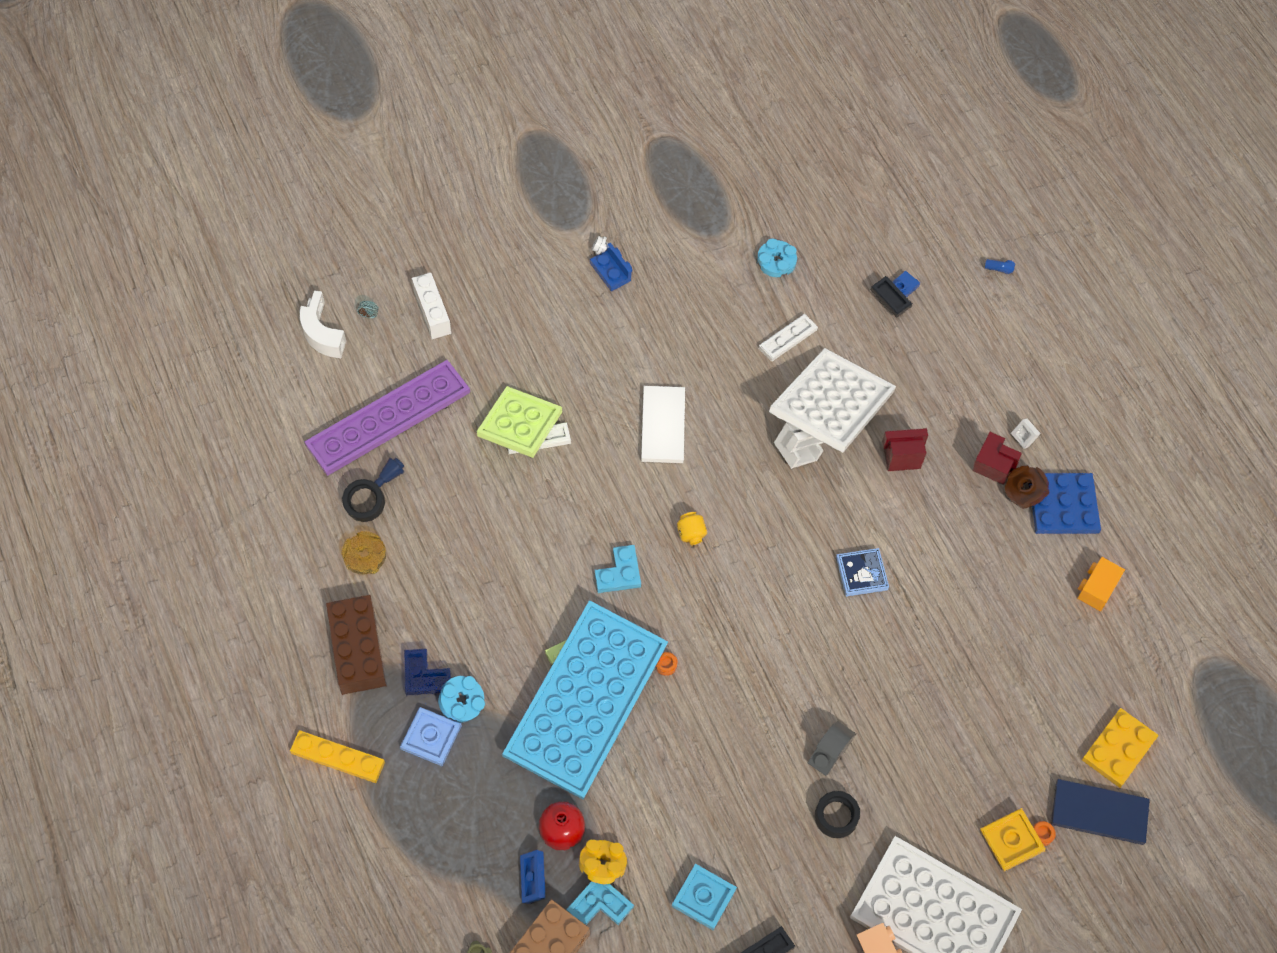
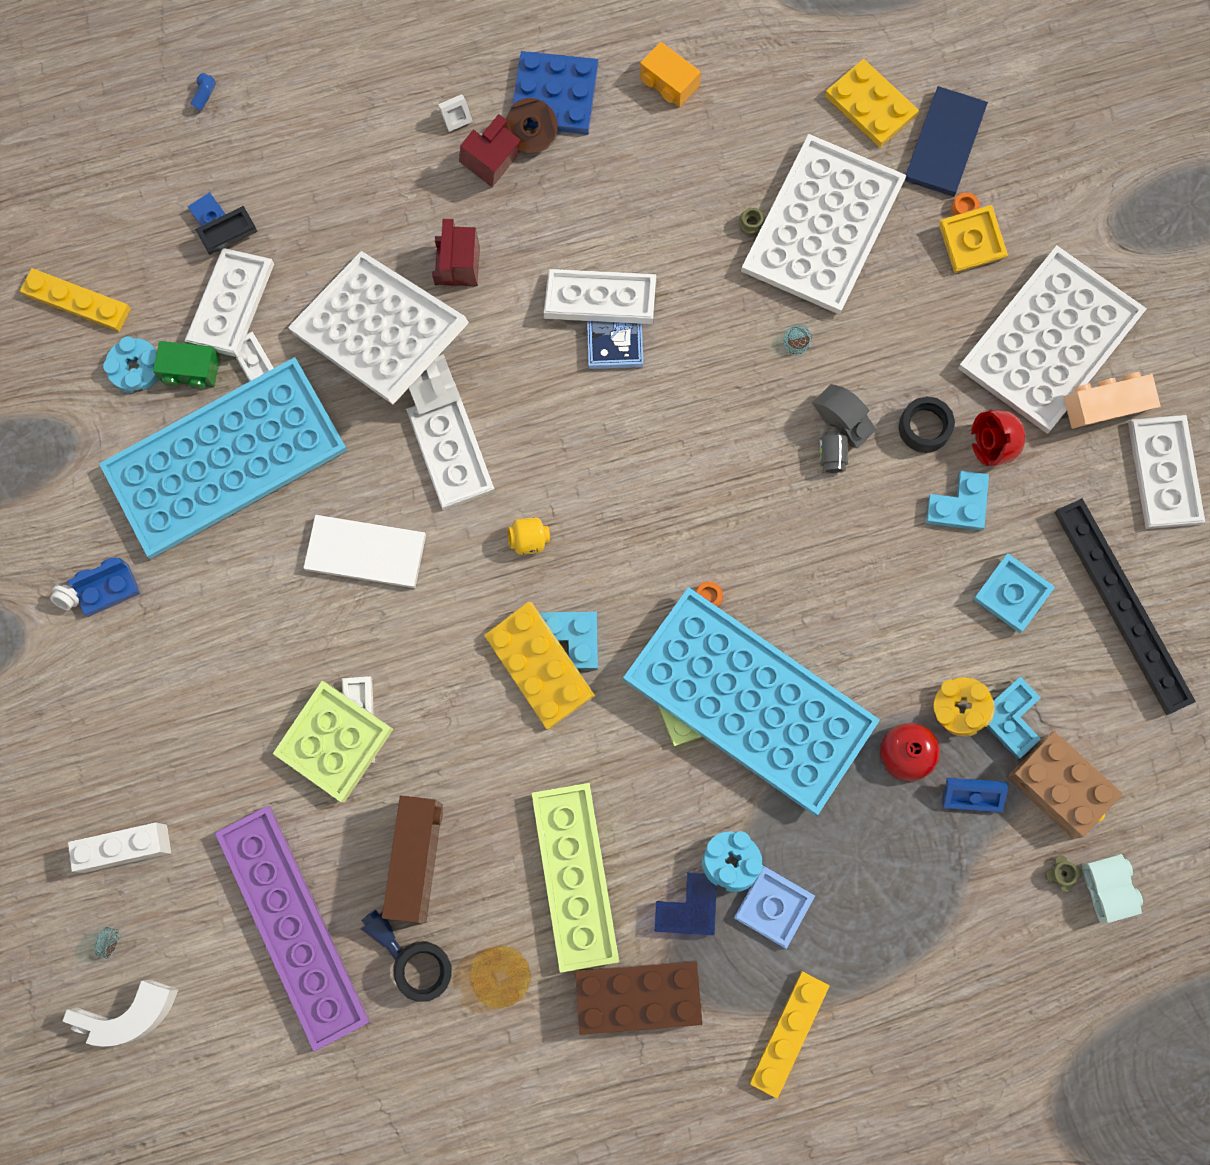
camera: 75 degrees left, 15 degrees up
none -> yellow plate [20,268,131,332]
none -> medium azure plate [99,357,348,559]
none -> green brick [153,341,220,389]
none -> white tile [185,248,274,357]
none -> reddish brown brick [382,795,443,923]
none -> white tile [406,392,495,510]
none -> yellow plate [484,602,595,730]
none -> yellowish green plate [532,783,619,973]
none -> white tile [544,269,656,324]
none -> olive plate [739,208,766,235]
none -> white plate [741,134,906,315]
none -> clear light blue tile [783,325,812,354]
none -> dark grey brick [820,431,848,473]
none -> medium azure plate [926,471,989,531]
none -> red cylinder [971,410,1026,466]

